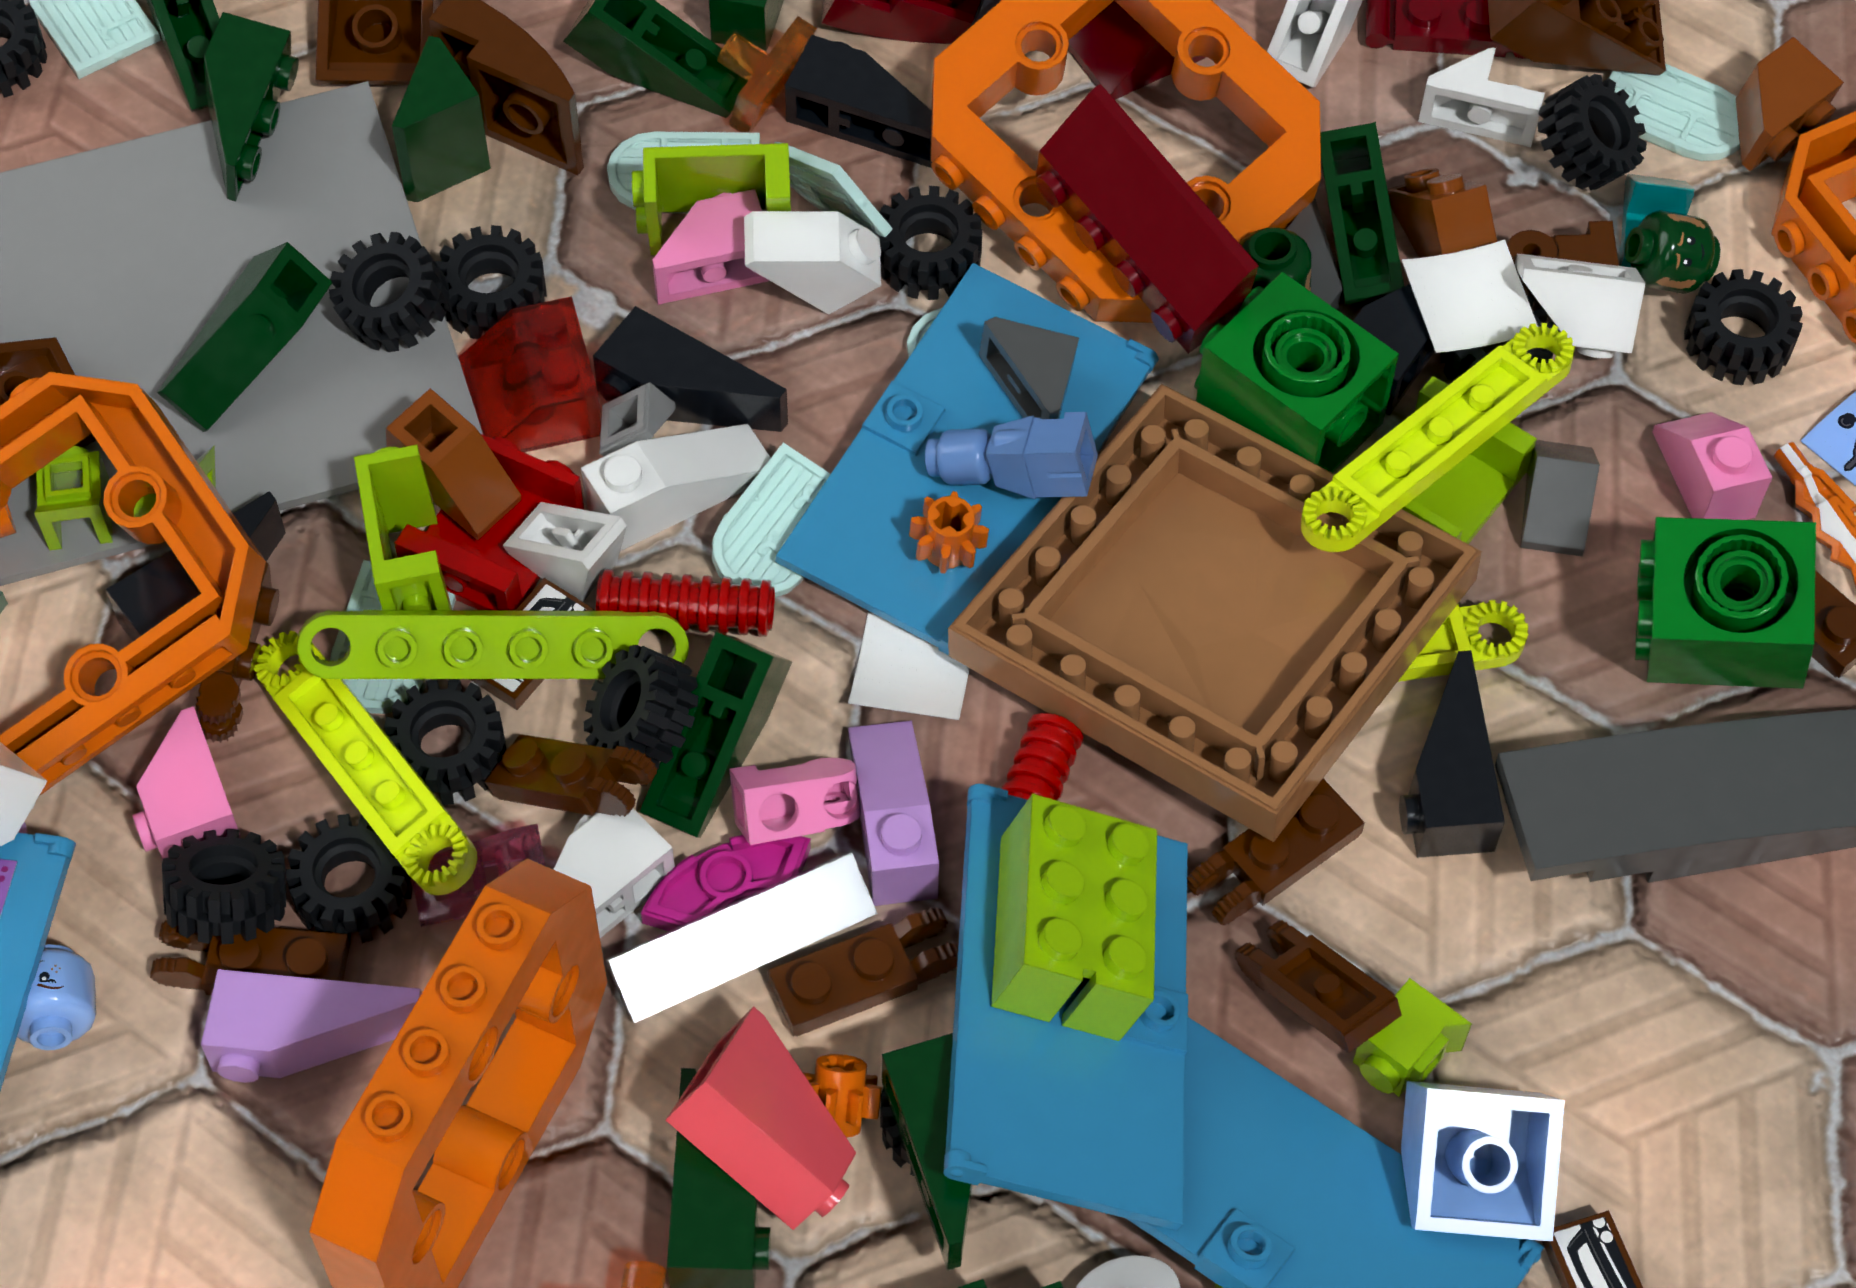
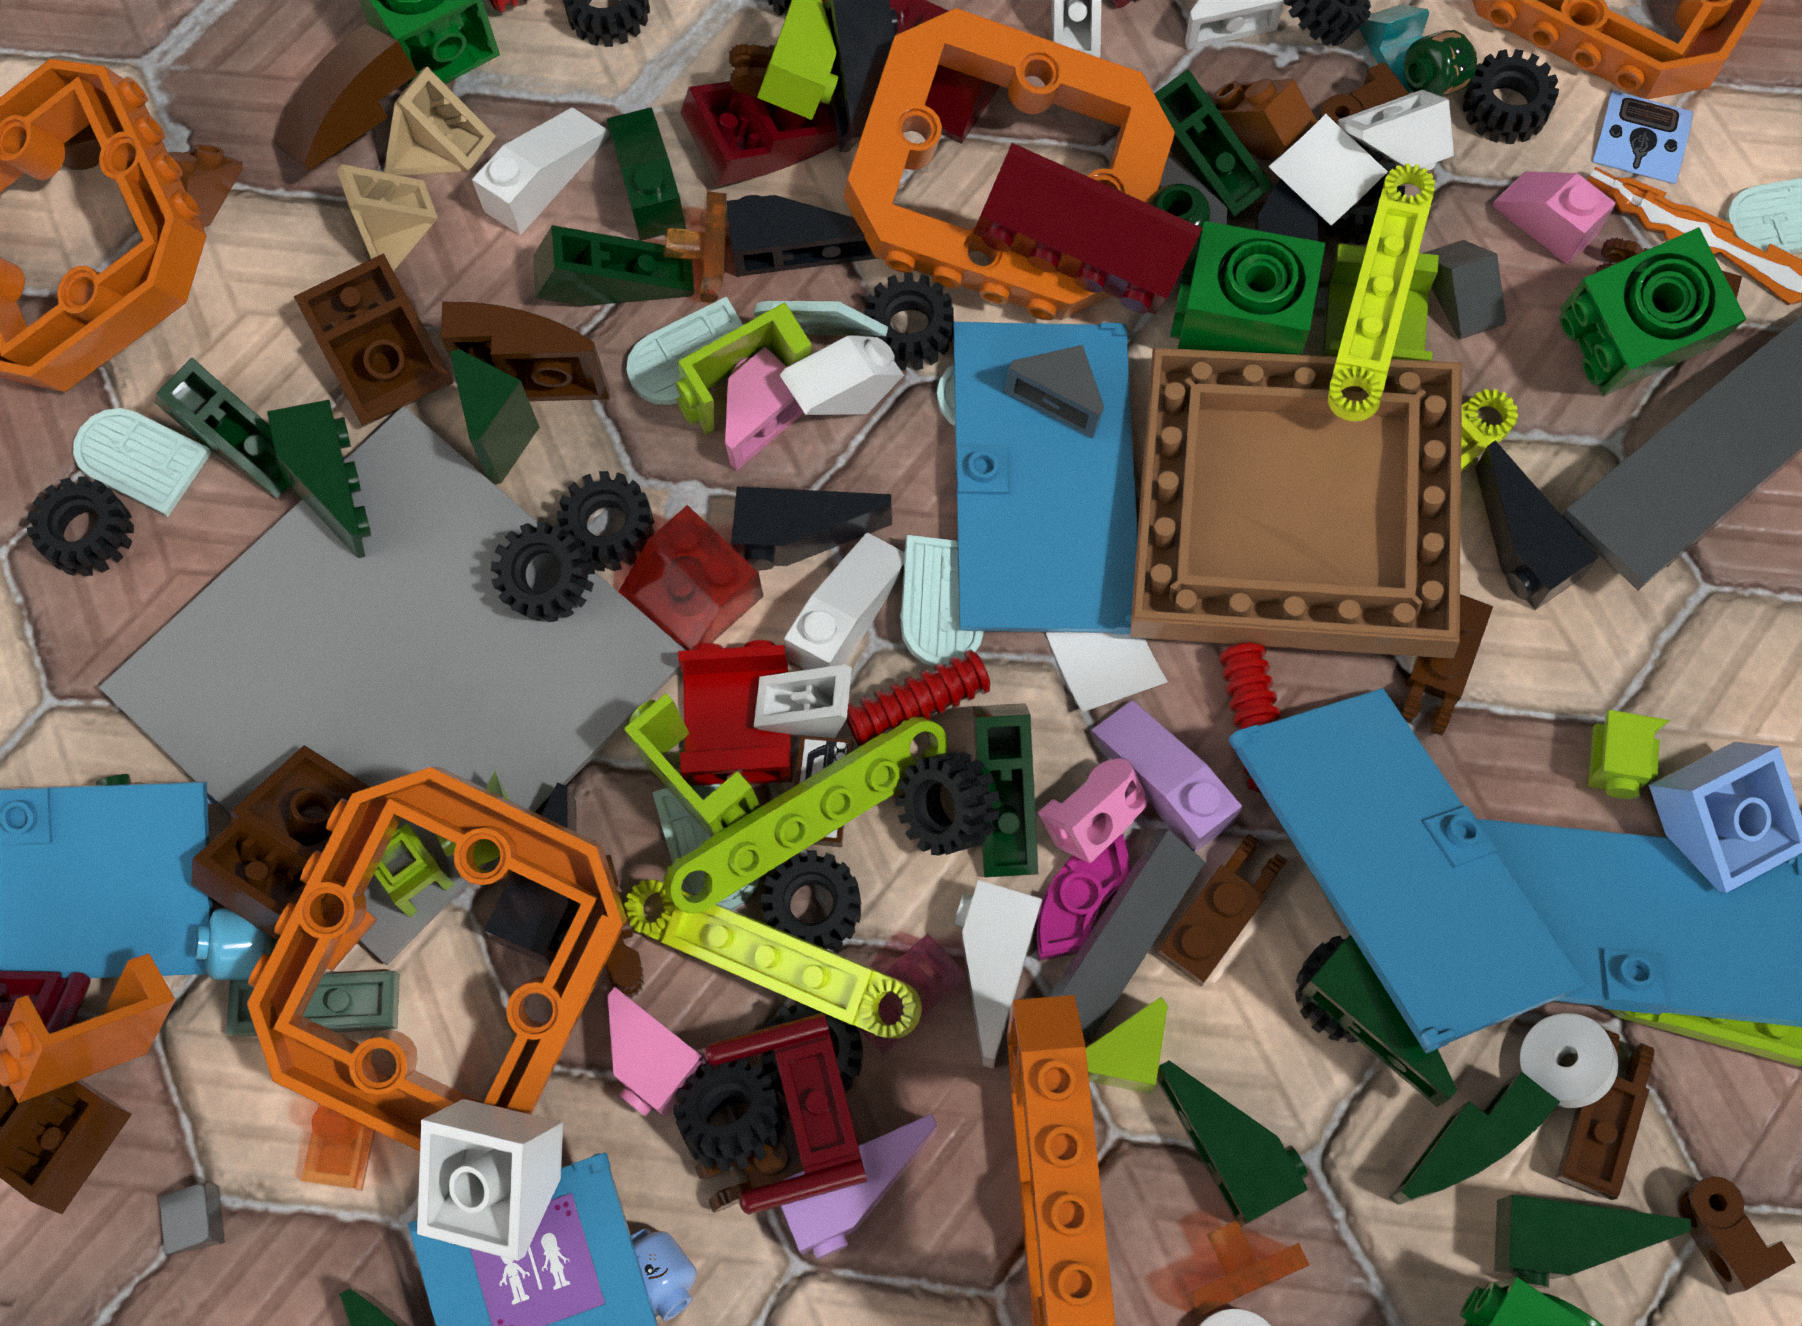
camera: 25 degrees left, 10 degrees up
dark green slope [157,242,333,432] -> none
dark orange slope [385,388,521,541] -> none
reddish brown hinge [485,734,658,817] -> none
light grey slope [599,382,676,457] -> none
coral slope [665,1006,856,1230] -> none
orange gear [803,1054,882,1138] -> none
orange gear [909,491,989,574] -> none
medium blue piece [925,412,1098,500] -> none
lime piece [991,794,1157,1041] -> none
reddish brown hinge [1234,920,1402,1053] -> none
none -> dark red plate [704,1013,868,1215]
none -> lime slope [1086,996,1168,1094]

